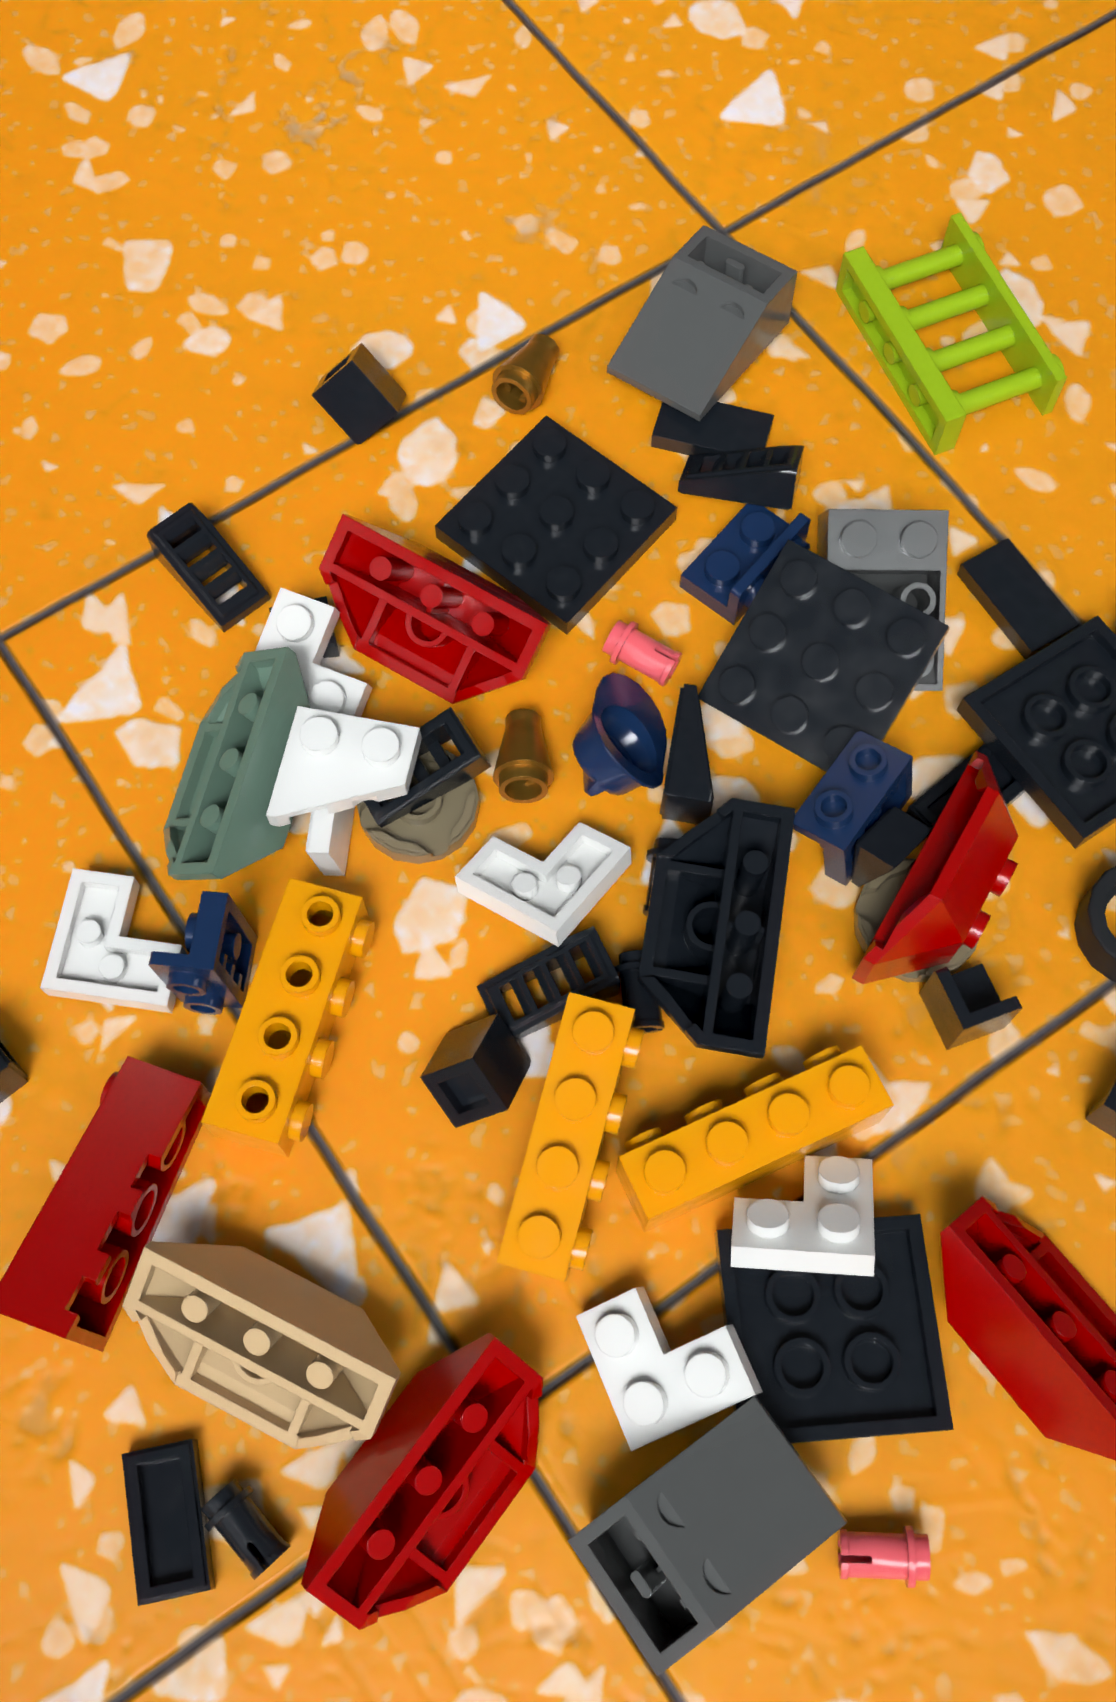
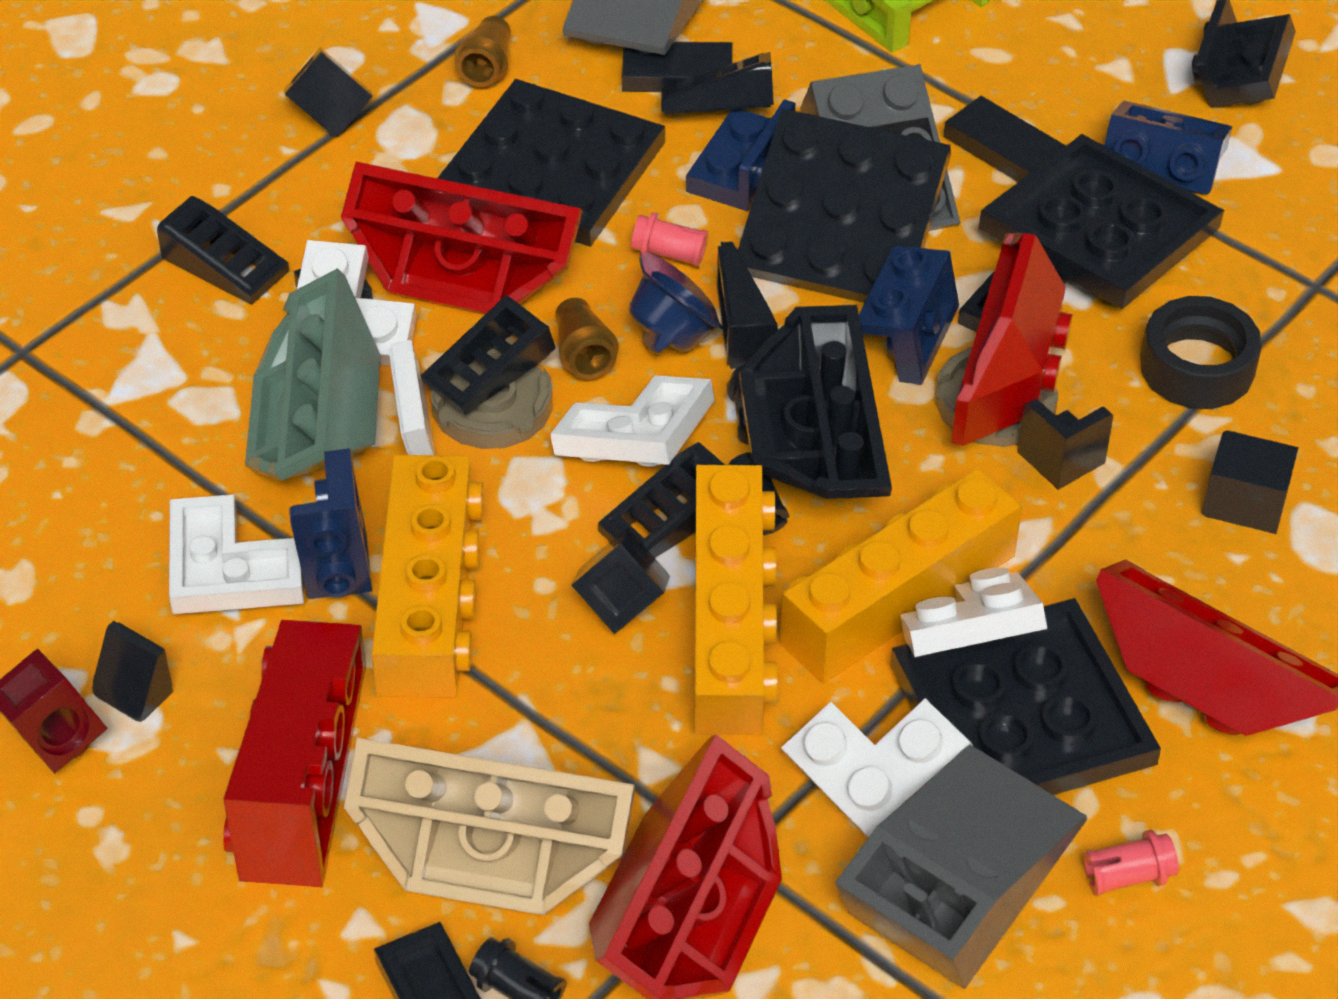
camera: 15 degrees left, 20 degrees down
white wing [266,706,422,827] -> none
black slope [851,806,930,887] -> none

